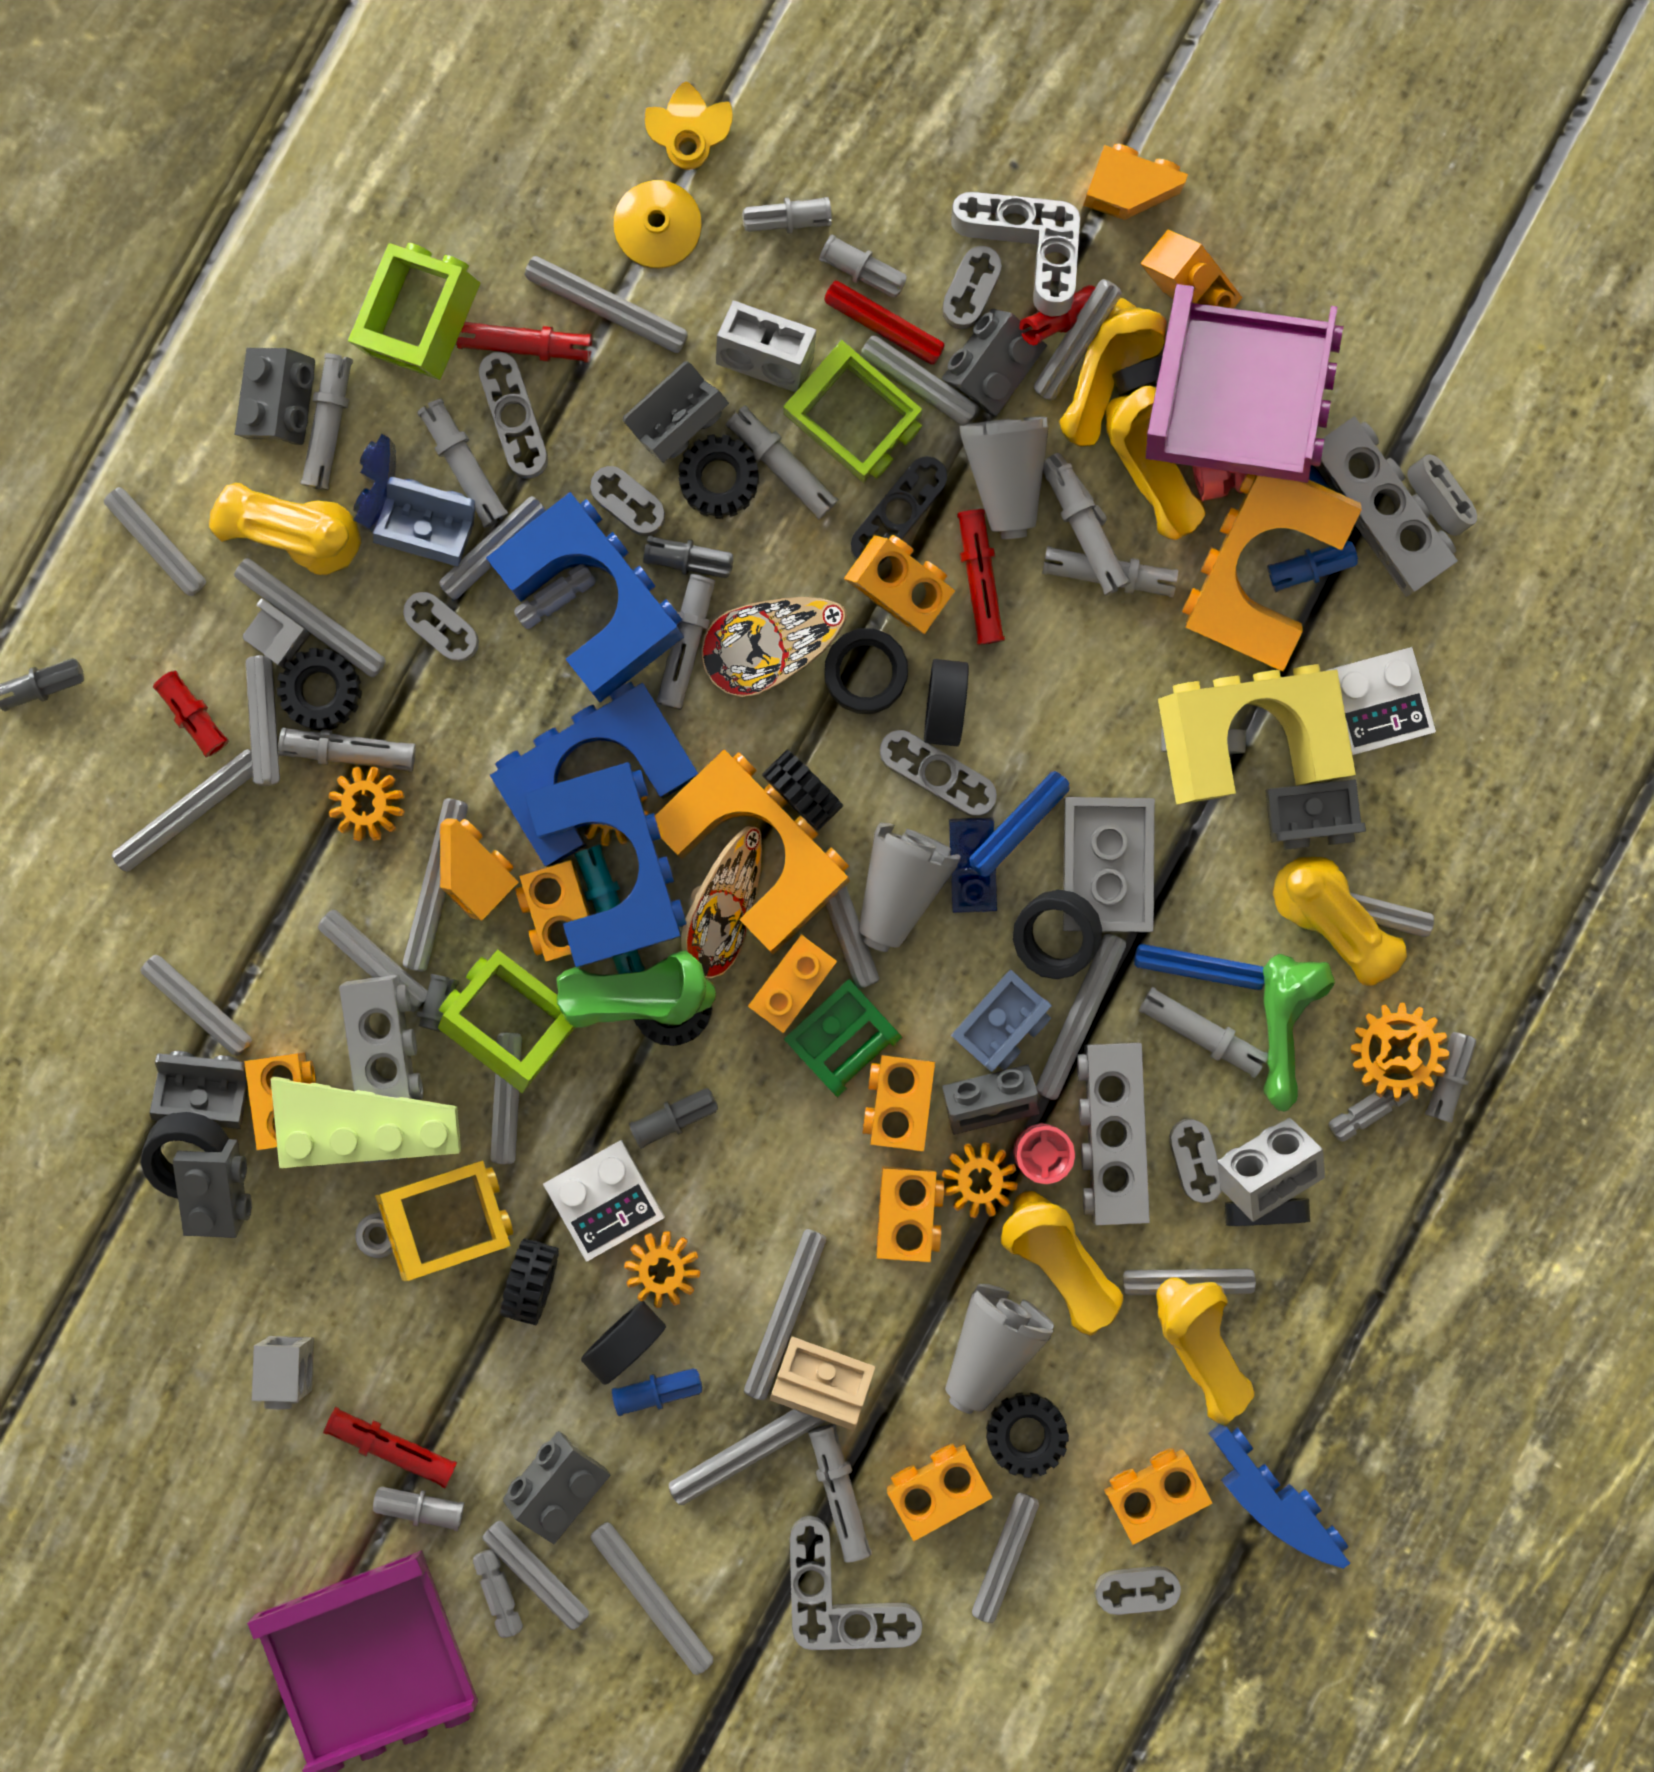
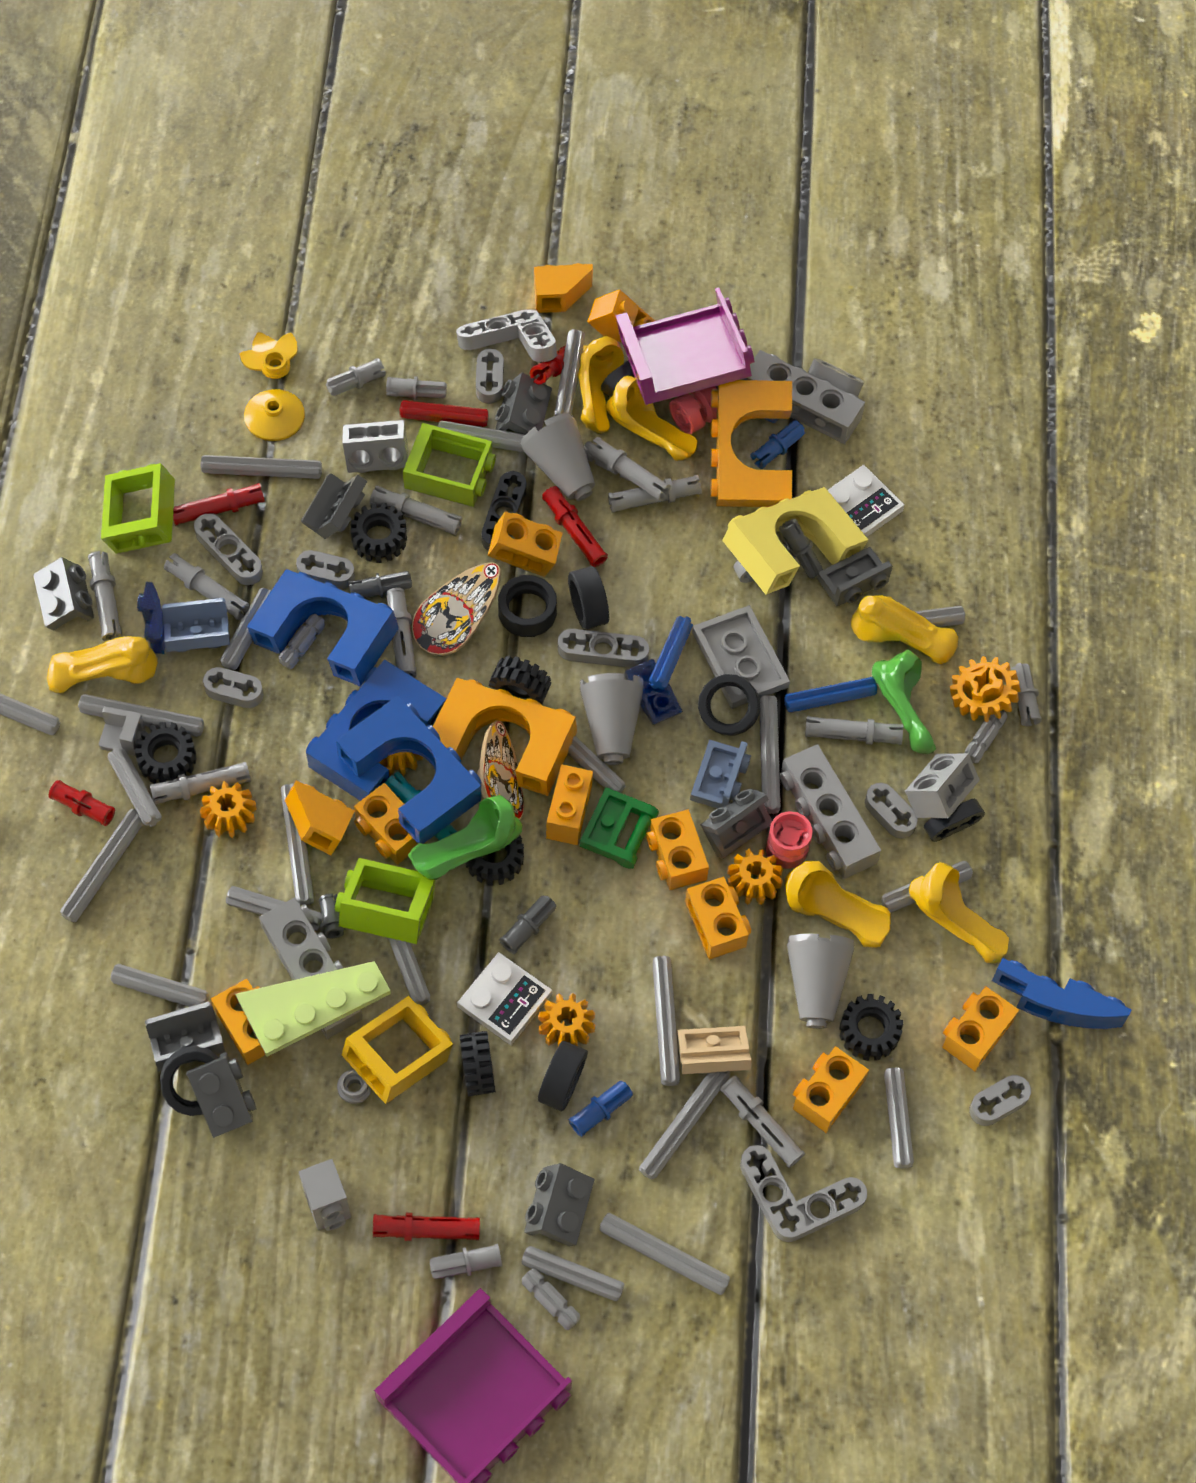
camera: 25 degrees left, 25 degrees down
none -> dark grey axle [779,519,823,578]

